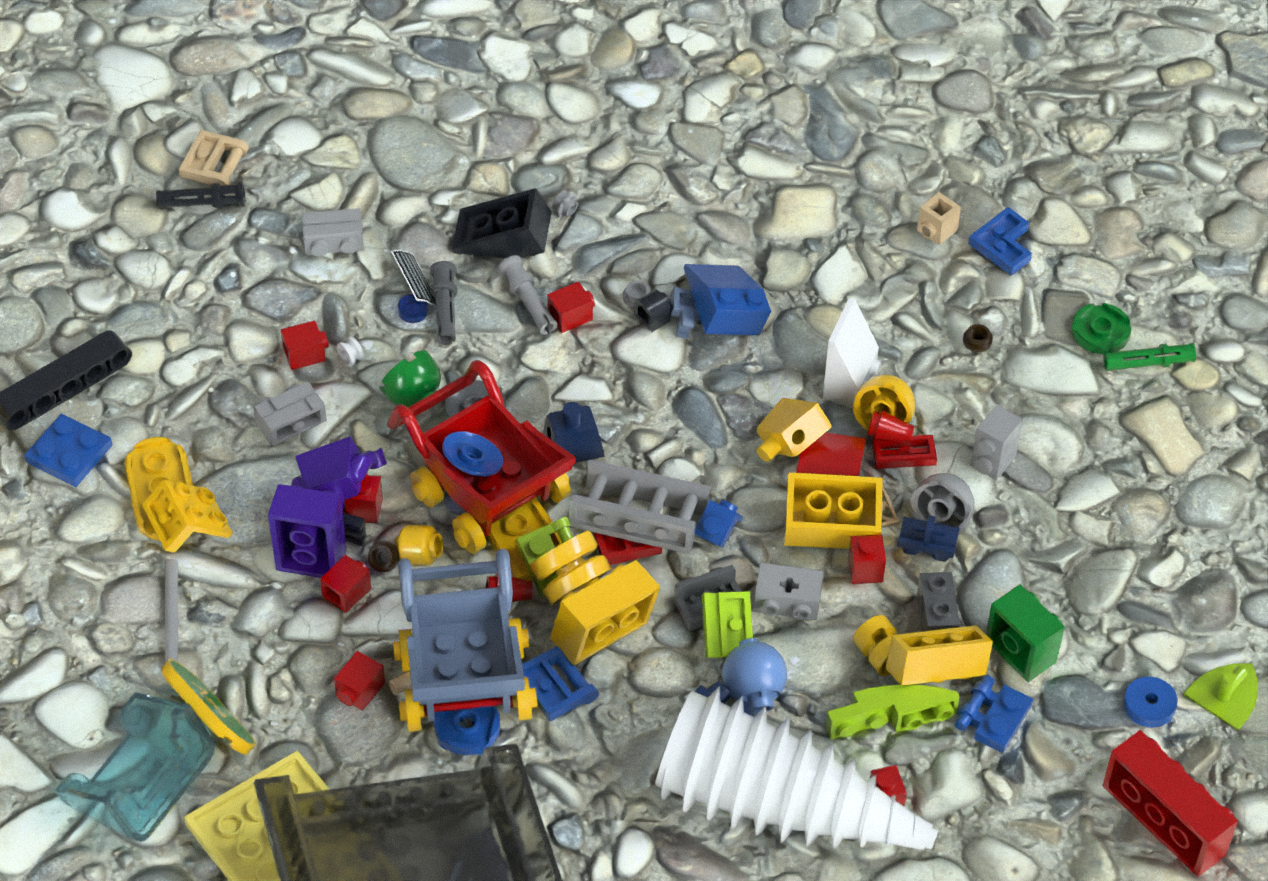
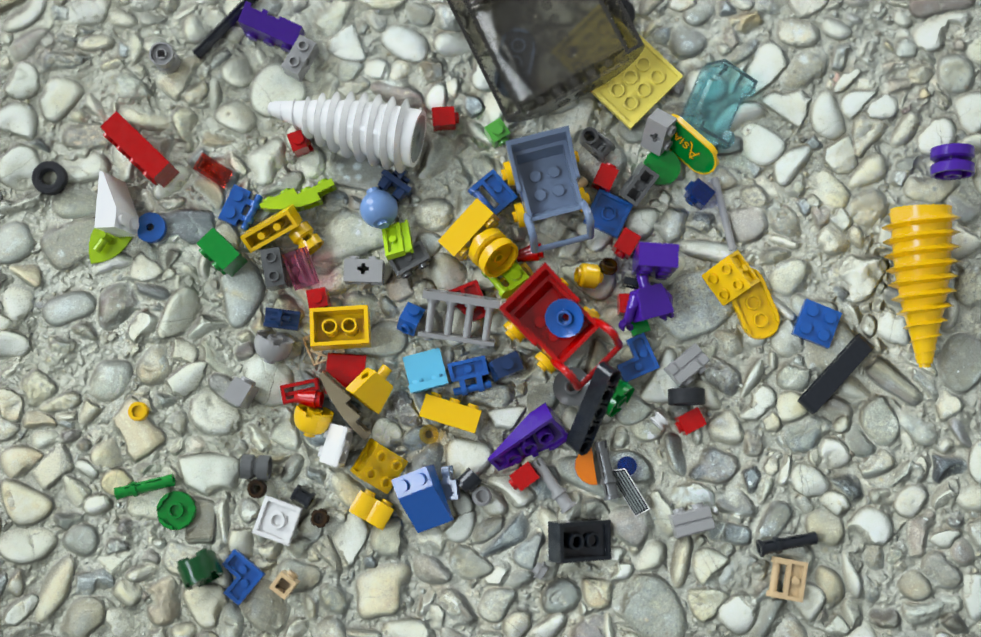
camera: 175 degrees right, 30 degrees up
none -> white slope [94,171,139,237]
none -> yellow tile [128,402,149,421]
none -> dark green brick [177,548,224,590]
none -> clear red slope [193,153,233,188]
none -> dark grey wheel [240,454,272,481]
none -> white plate [252,495,303,546]
none -> clear pink plate [282,246,319,291]
none -> black bush [290,484,316,509]
none -> dark brown plate [310,508,330,528]
none -> dark tan slope [319,369,372,441]
none -> yellow brick [349,489,395,530]
none -> yellow bracket [350,438,408,494]
none -> medium azure bracket [403,348,449,395]
none -> yellow brick [419,392,482,434]
none -> clear yellow plate [419,425,439,444]
none -> red brick [432,106,459,131]
none -> blue plate [447,355,492,396]
none -> bright green brick [484,118,510,149]
none -> dark purple wedge [488,403,569,471]
none -> black beam [566,361,621,456]
none -> orange tile [575,447,597,485]
none -> dark grey piece [579,127,616,162]
none -> blue plate [583,188,633,239]
none -> blue plate [616,333,660,382]
none -> dark grey brick [618,162,659,207]
none -> light grey brick [640,108,677,156]
none -> green tile [643,150,681,186]
none -> black tyre [668,387,705,406]
none -> clear blue brick [683,178,716,210]

